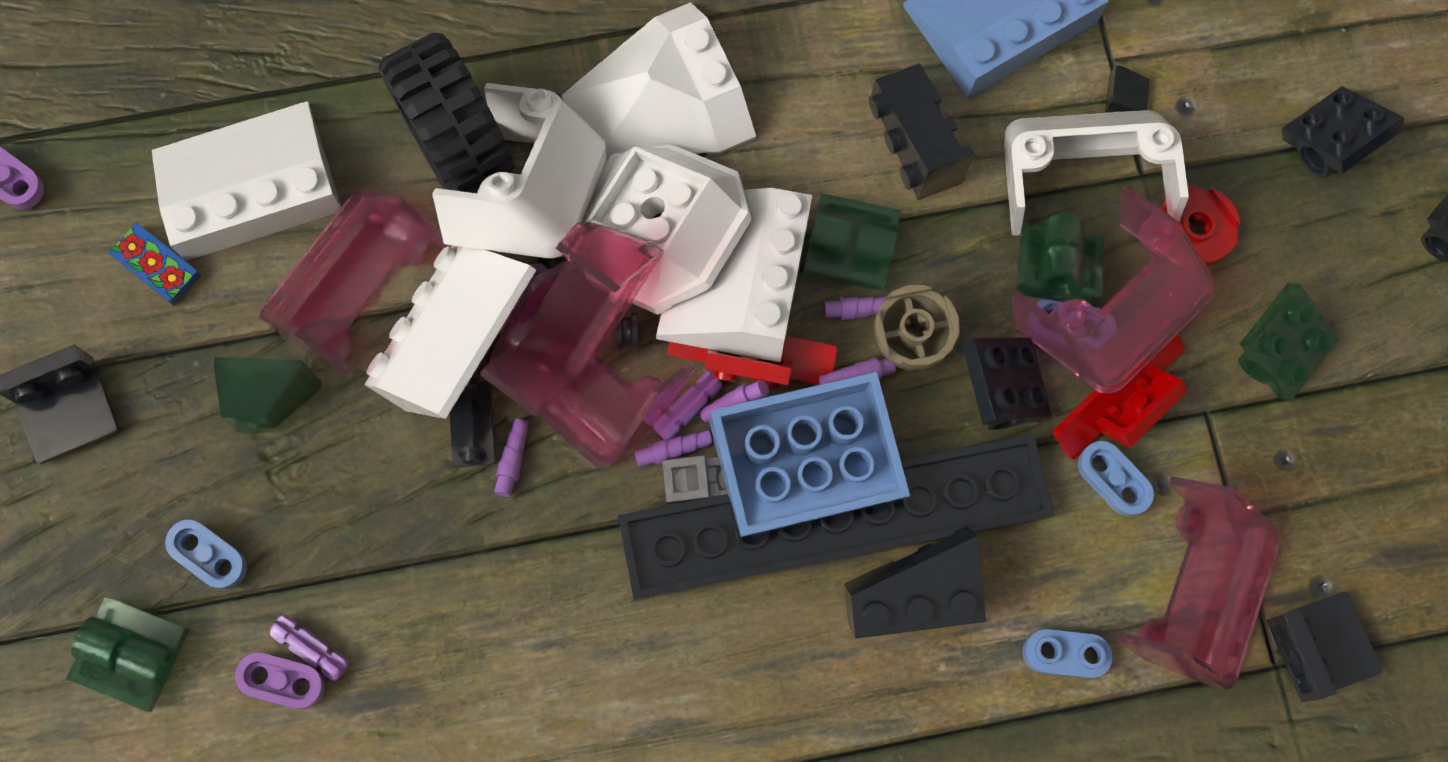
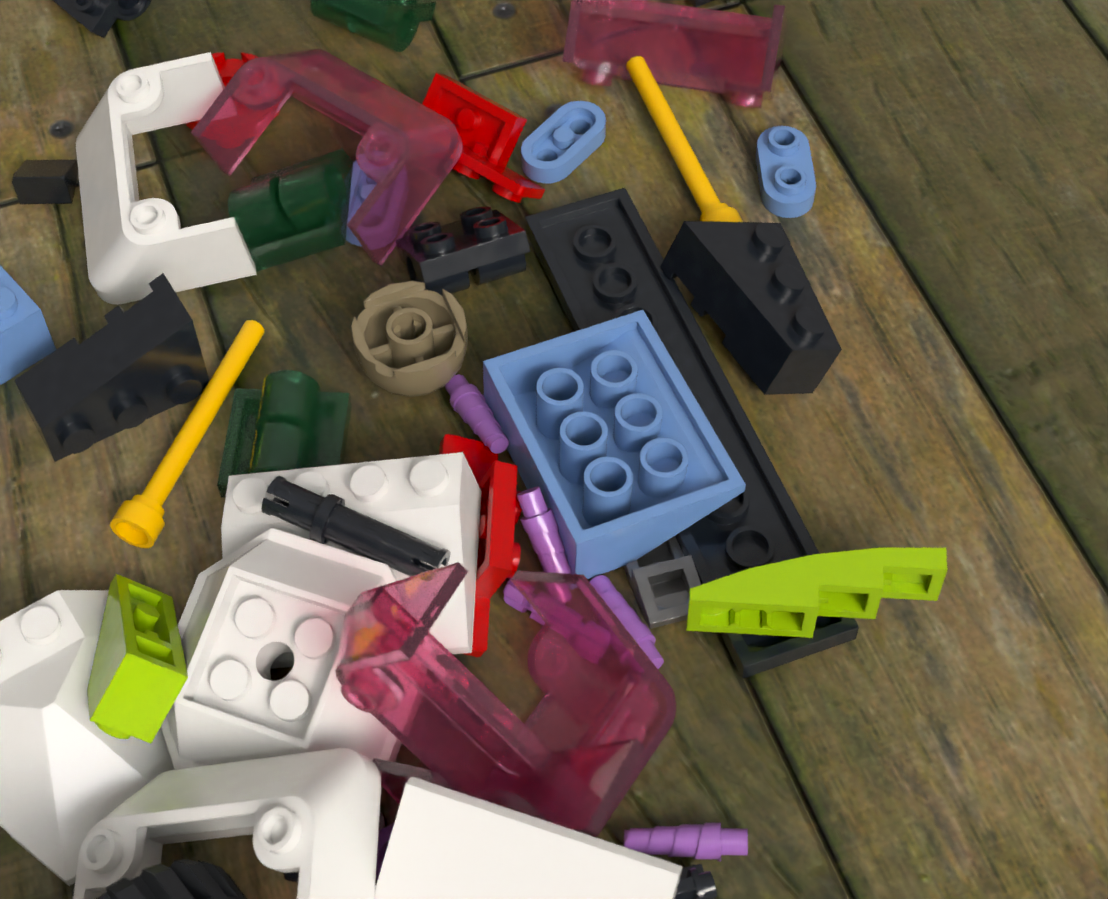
camera: 95 degrees left, 20 degrees down
medium lavender animal [823,297,886,320] -> none
none -> lime slope [87,574,188,743]
none -> yellow piece [110,320,265,548]
none -> black pin [261,476,450,589]
none -> yellow piece [626,56,743,222]
none -> lime slope [686,547,948,638]

